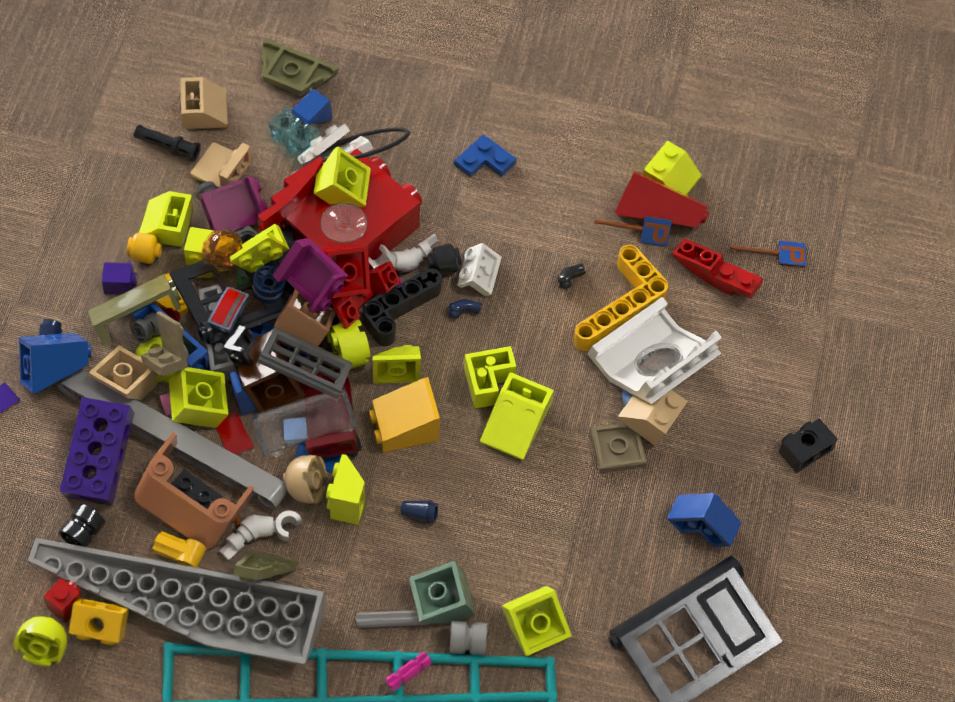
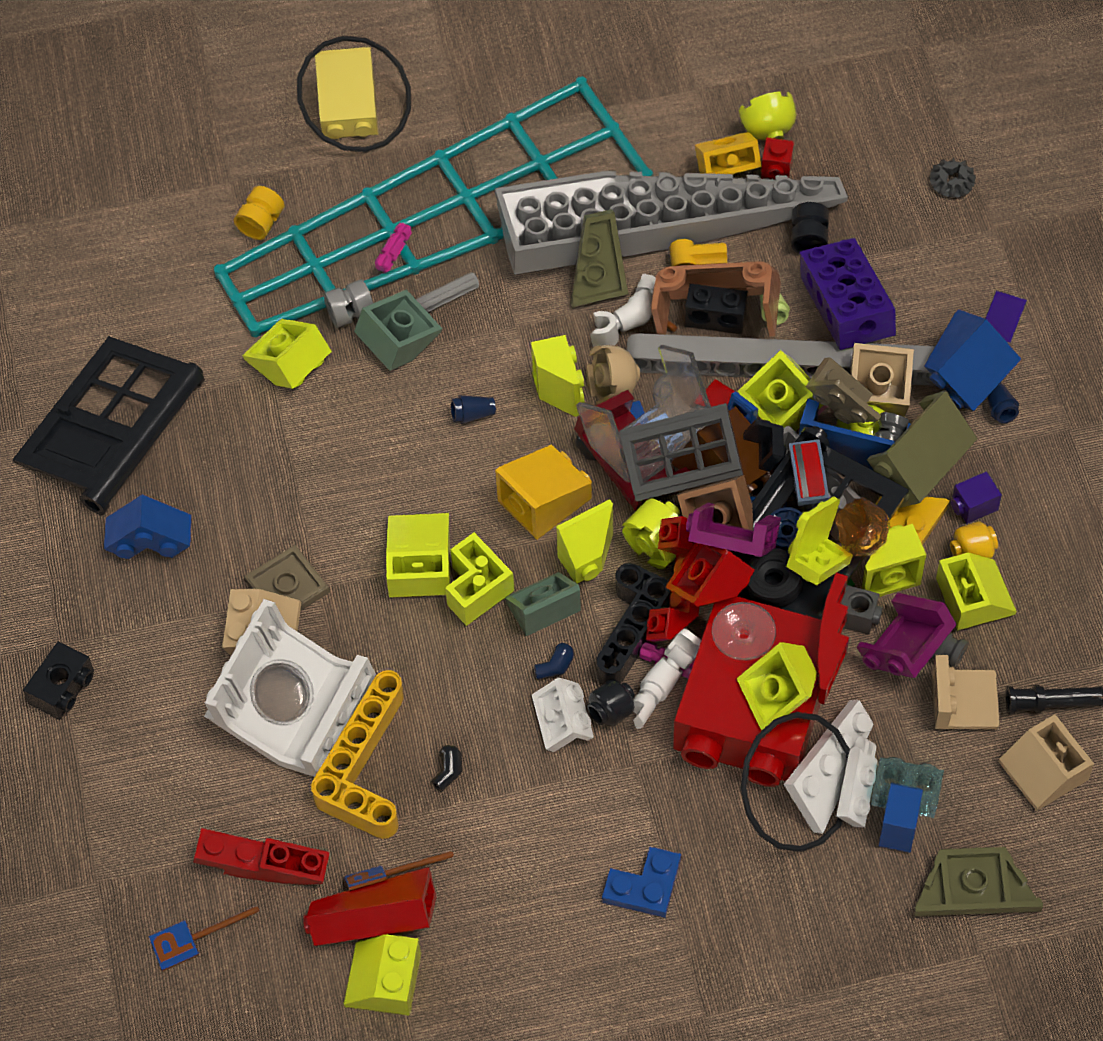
camera: 160 degrees right, 0 degrees up
none -> sand green slope [505,572,581,636]

